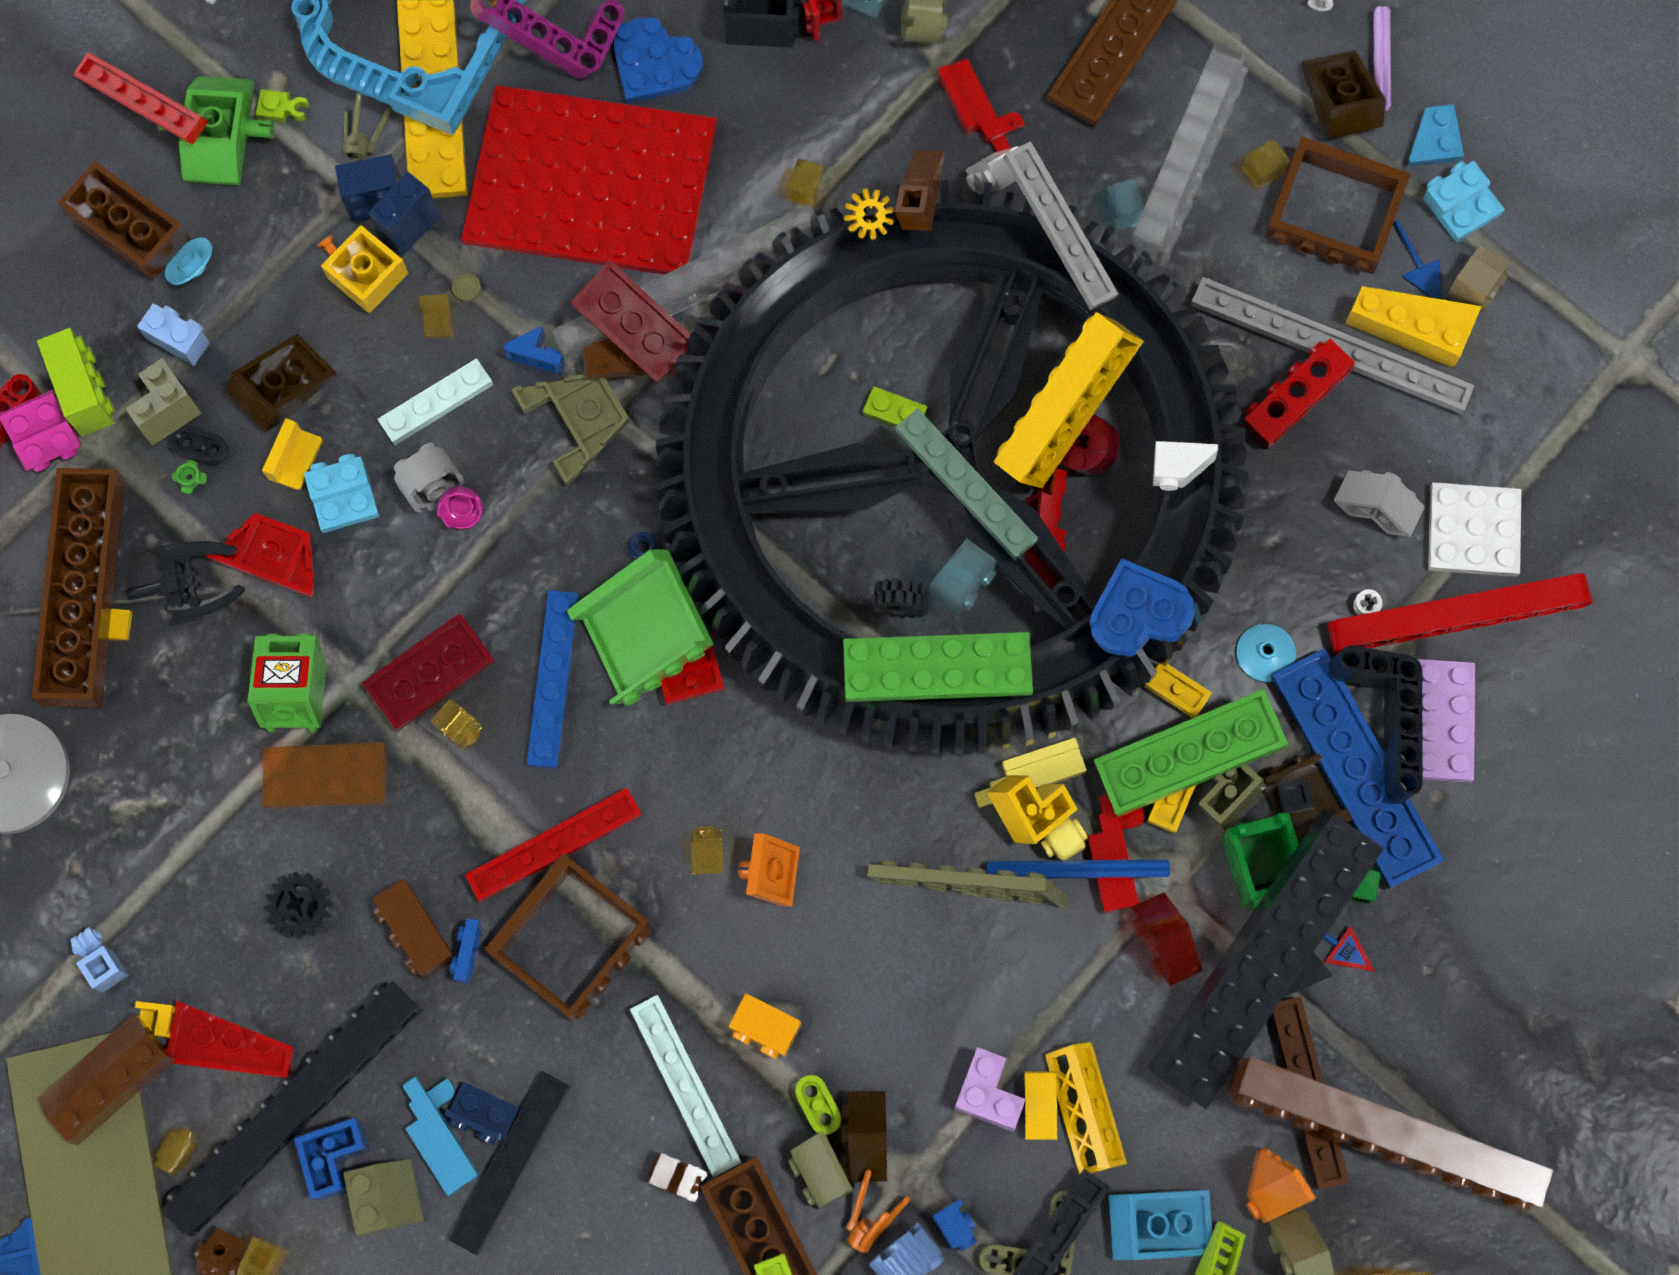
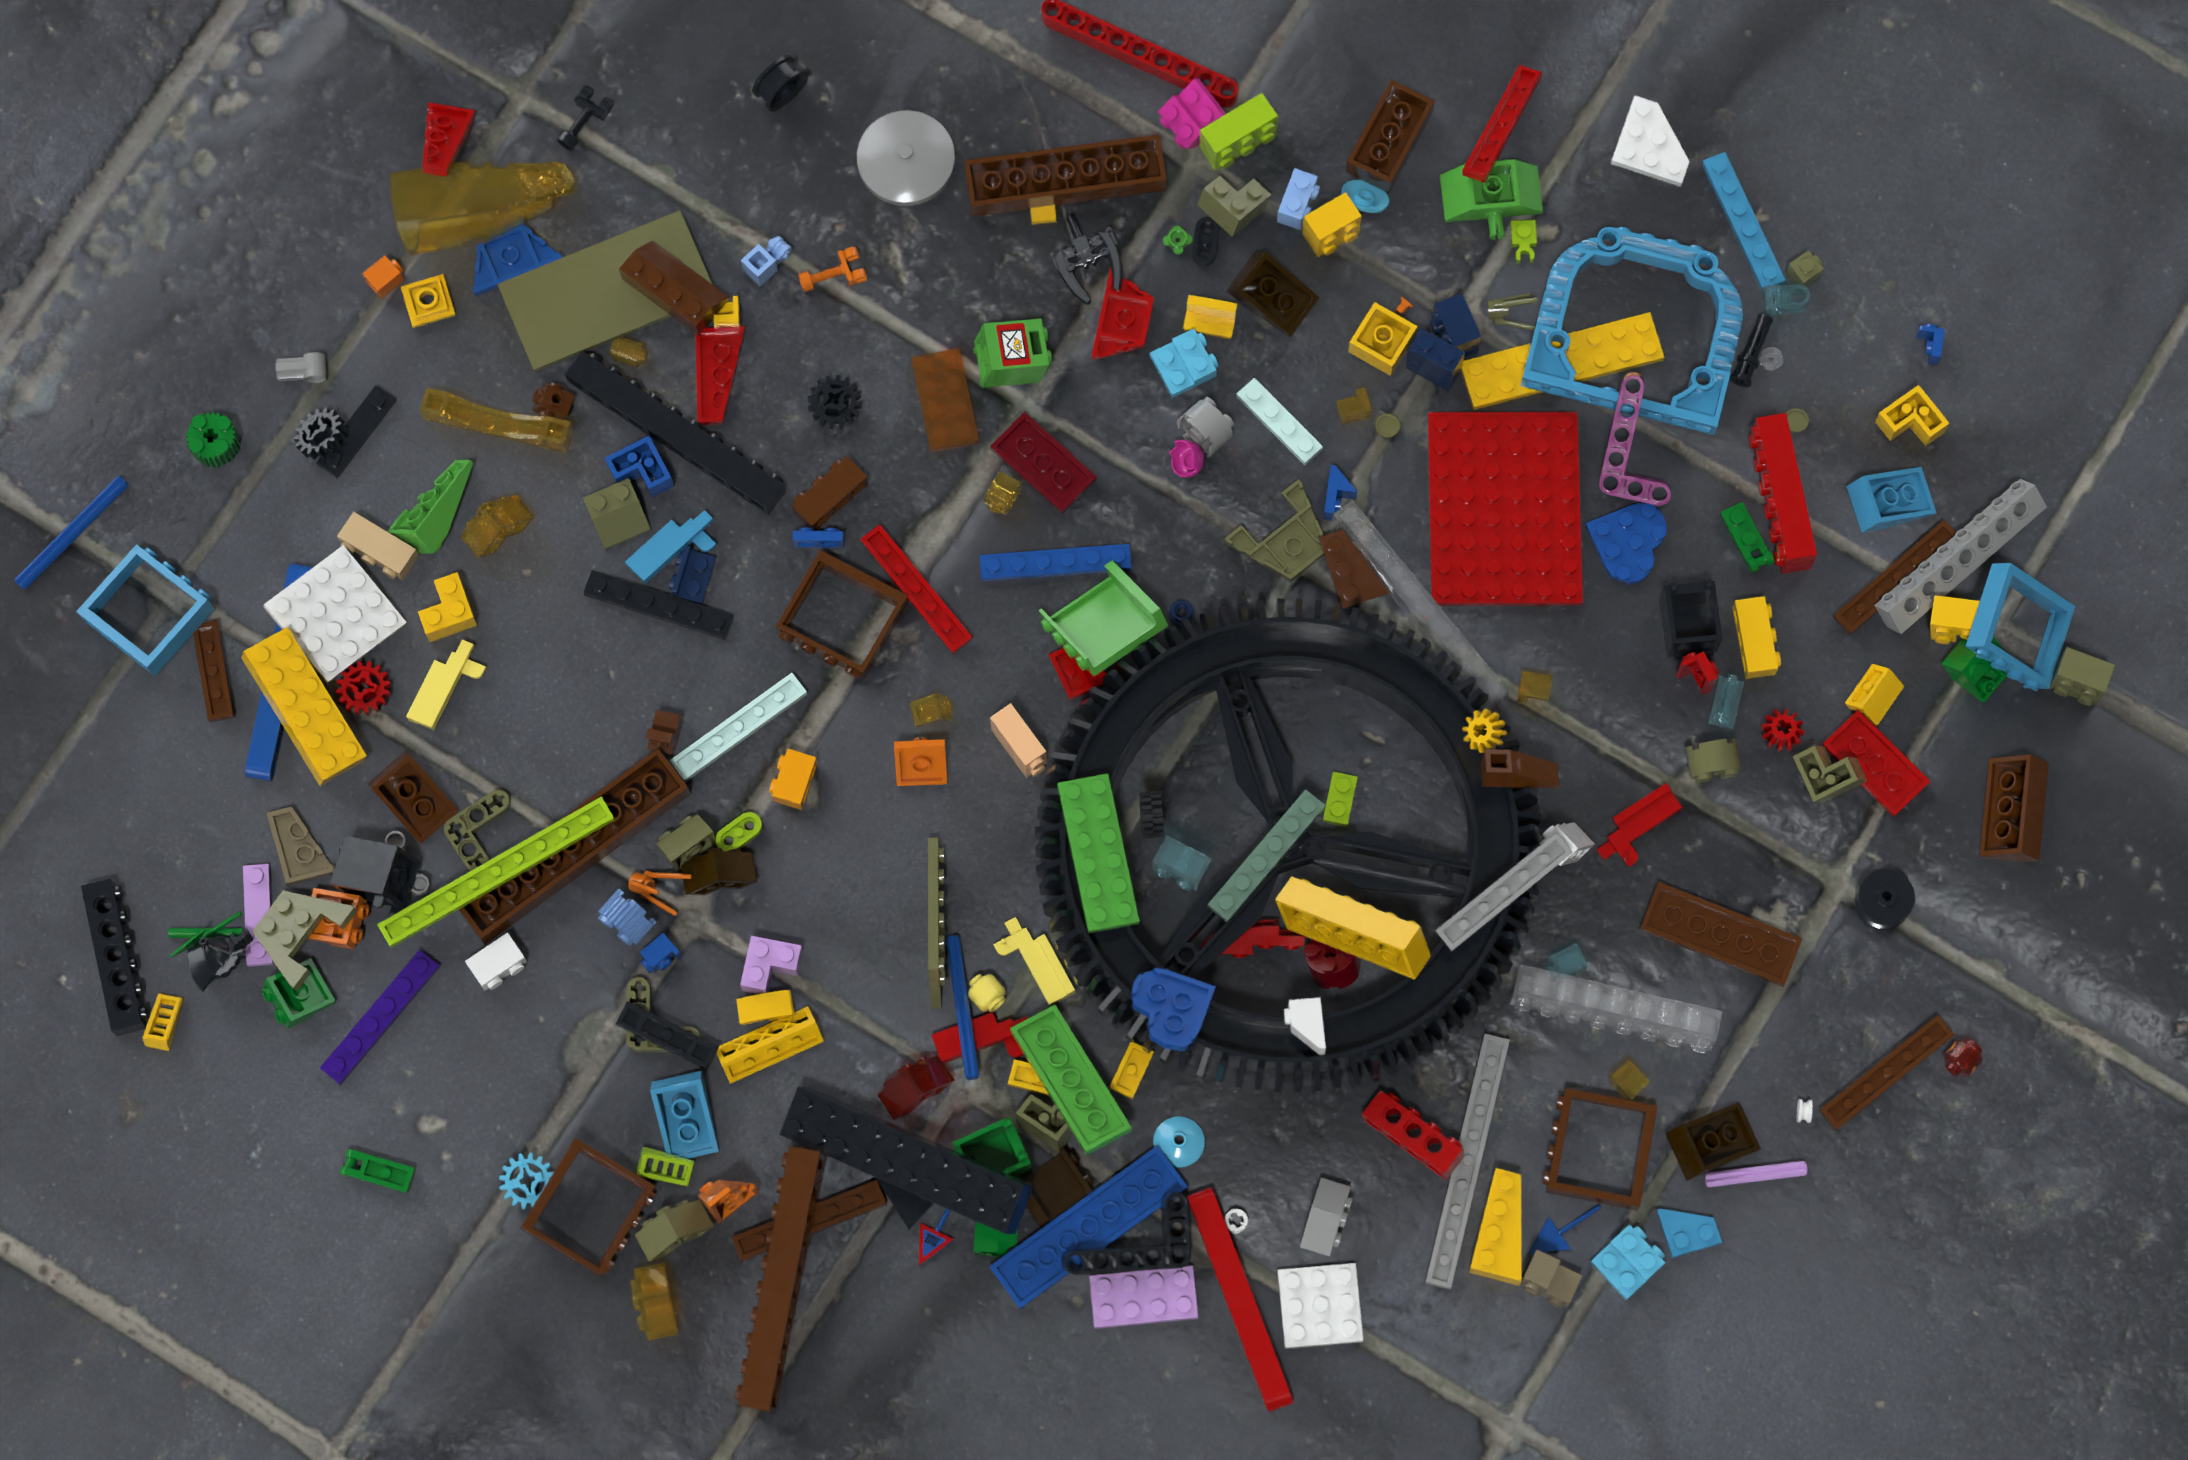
camera: 80 degrees right, 0 degrees up
dark red plate [570,260,690,383] -> none
yellow brick [987,775,1078,844] -> none
black plate [1276,778,1314,814] -> none
none -> orange bar [798,246,867,292]
none -> light nougat brick [990,703,1047,778]
none -> yellow brick [1302,192,1362,257]

